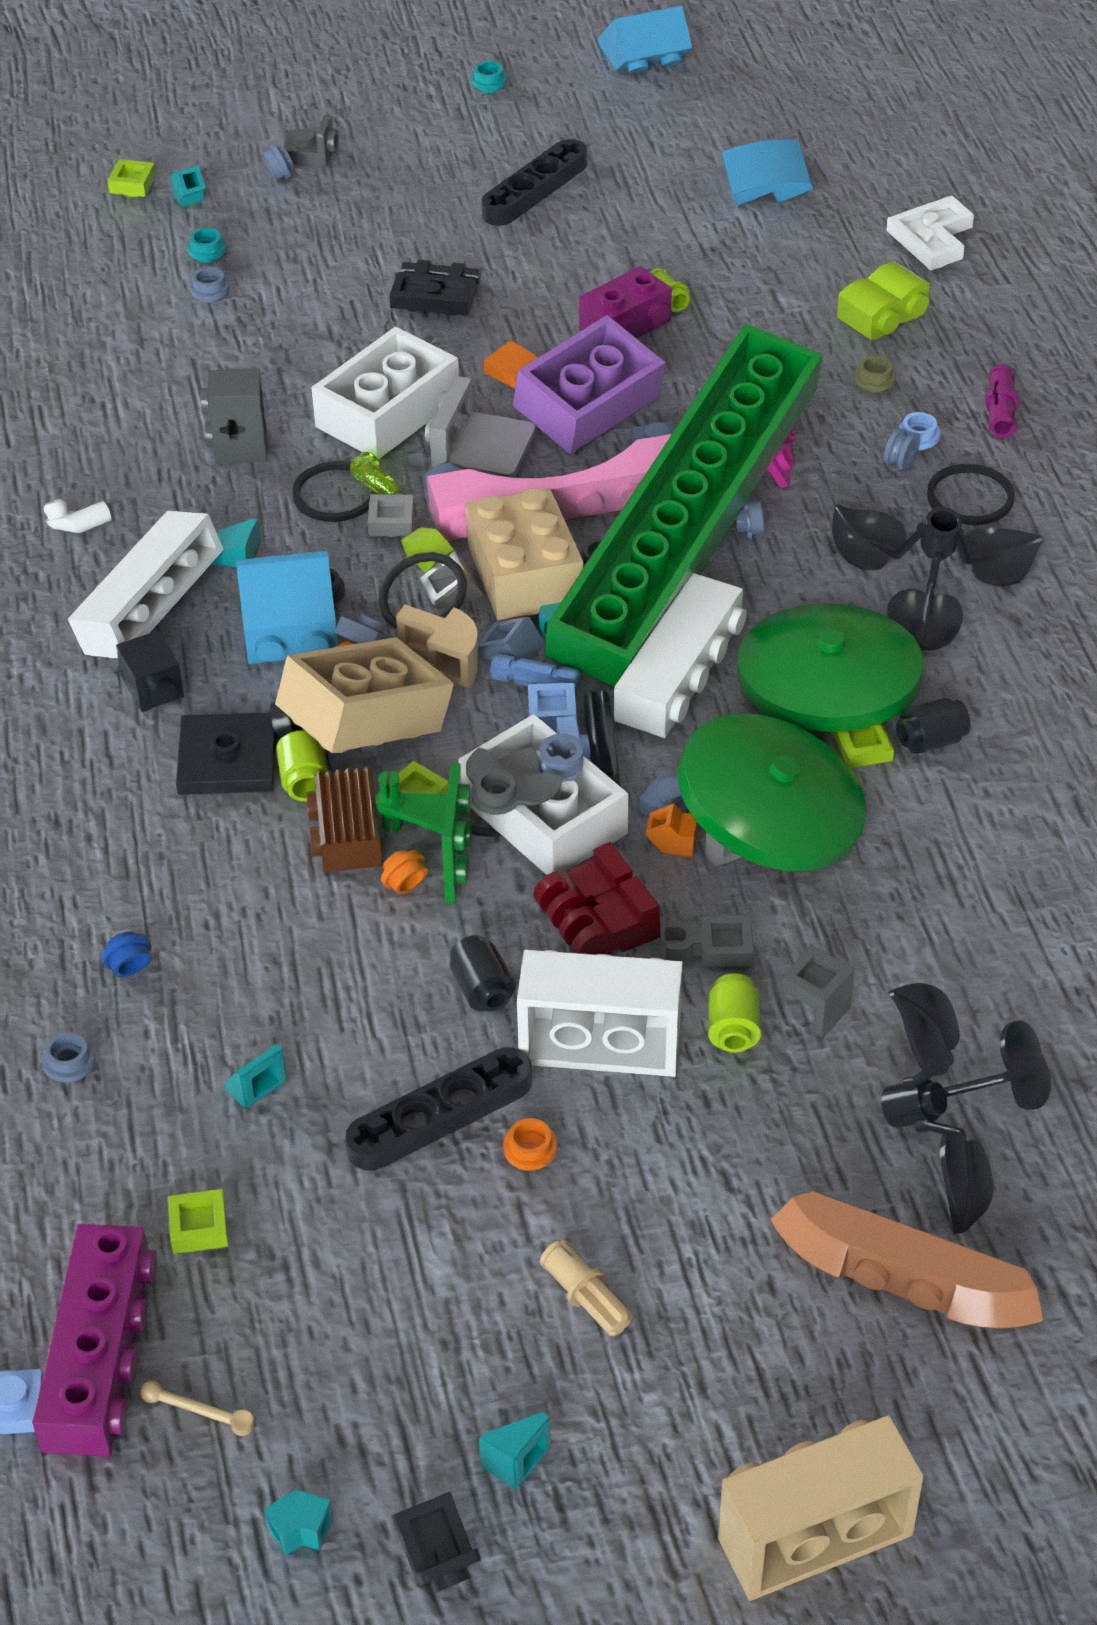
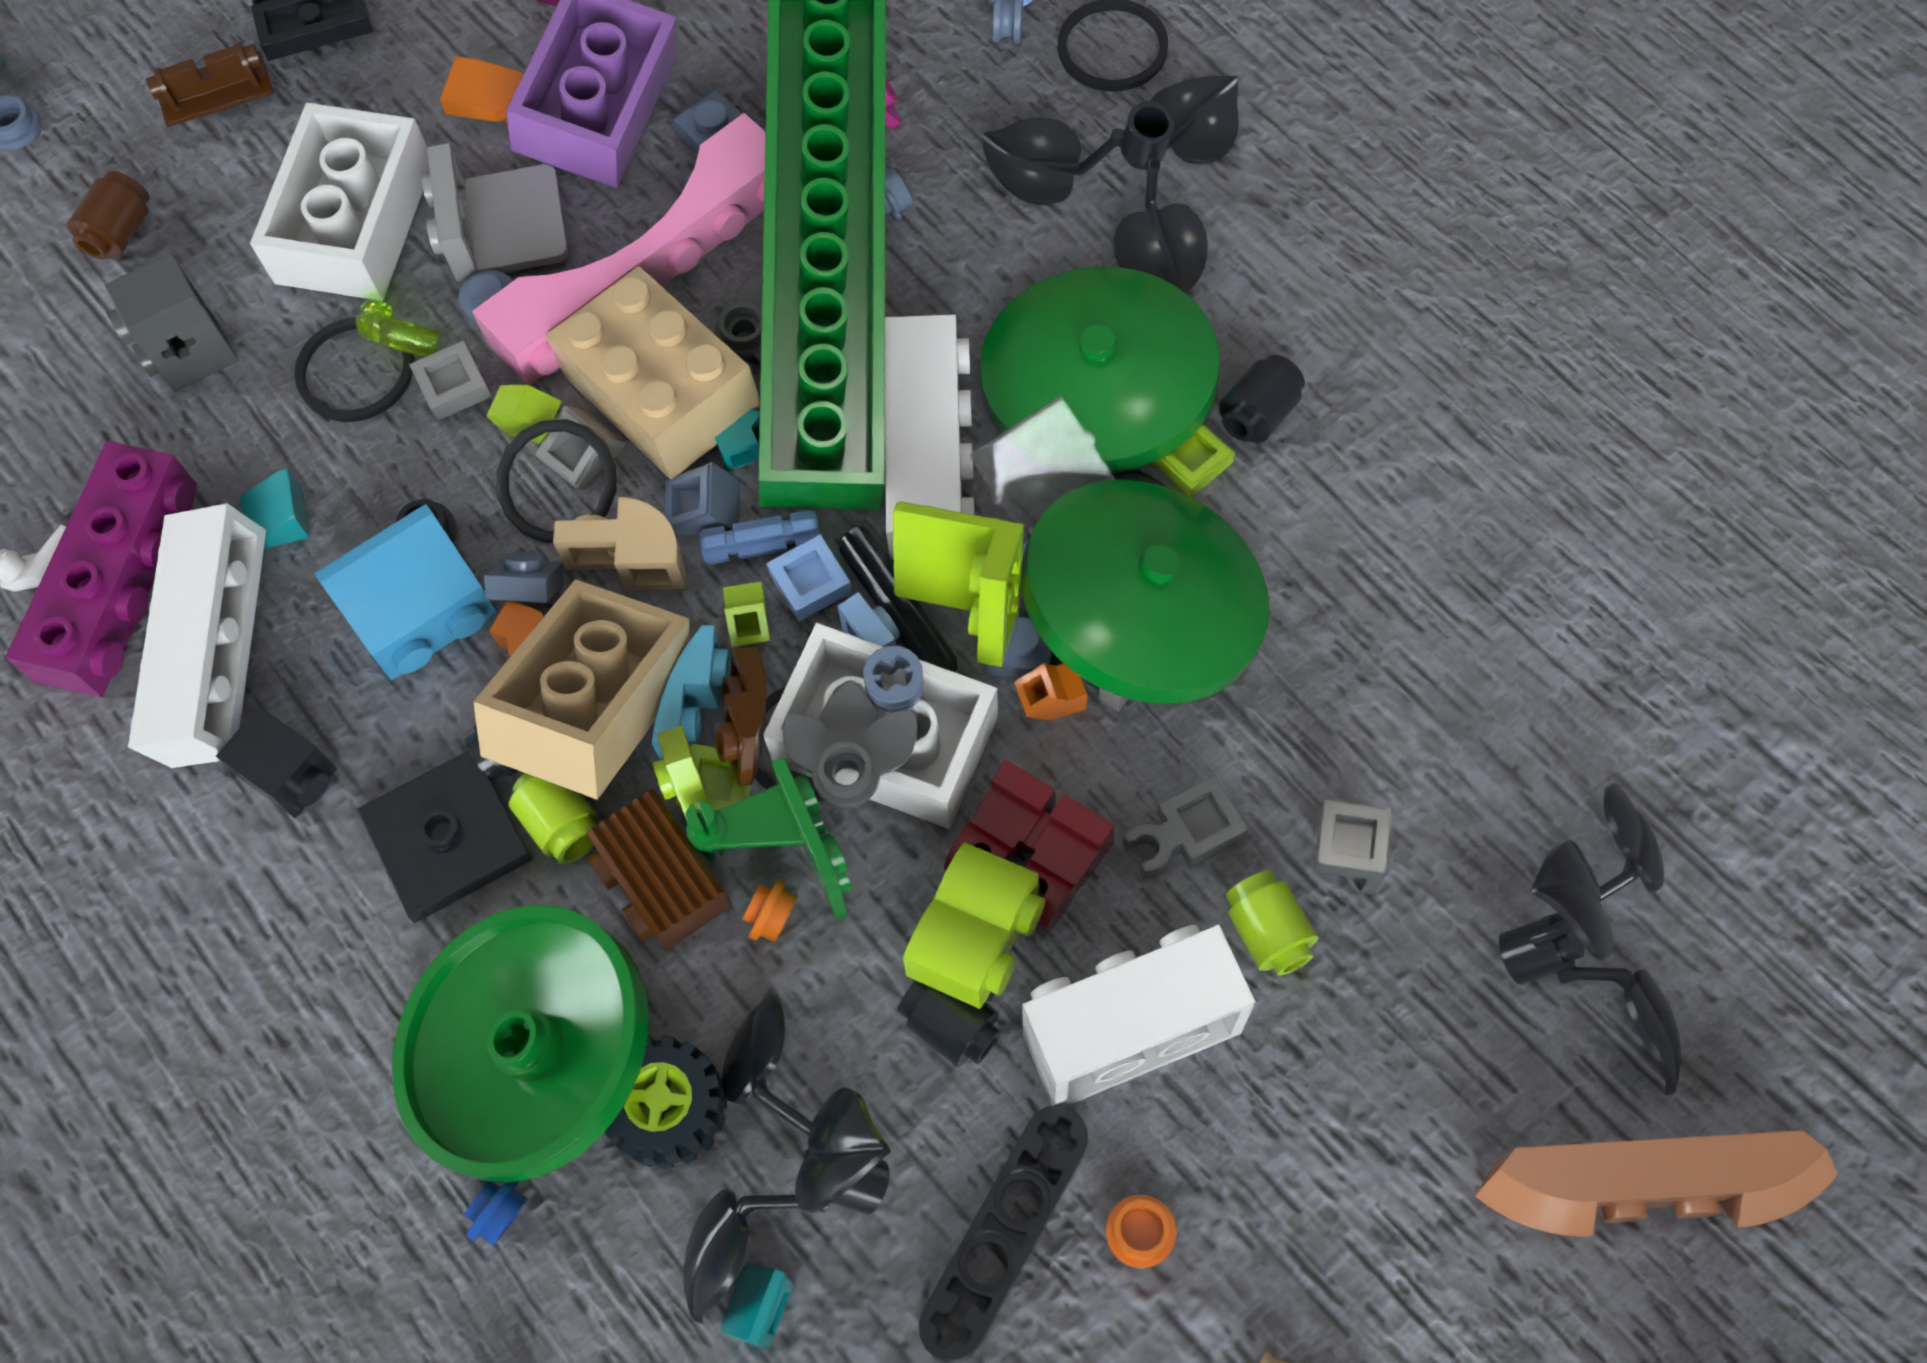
camera: 25 degrees left, 20 degrees up
none -> magenta brick [5,441,197,697]
none -> reddish brown brick [67,171,150,259]
none -> reddish brown hinge [146,42,274,127]
none -> green dish [392,905,649,1183]
none -> black wheel [605,1035,727,1169]
none -> medium azure slope [652,625,732,760]
none -> lime plate [652,725,710,818]
none -> black plant [683,990,891,1324]
none -> reddish brown slope [714,646,767,787]
none -> lime piece [723,581,771,647]
none -> lime bracket [893,501,1024,667]
none -> lime brick [903,842,1045,1009]
none -> clear piece [970,396,1115,538]

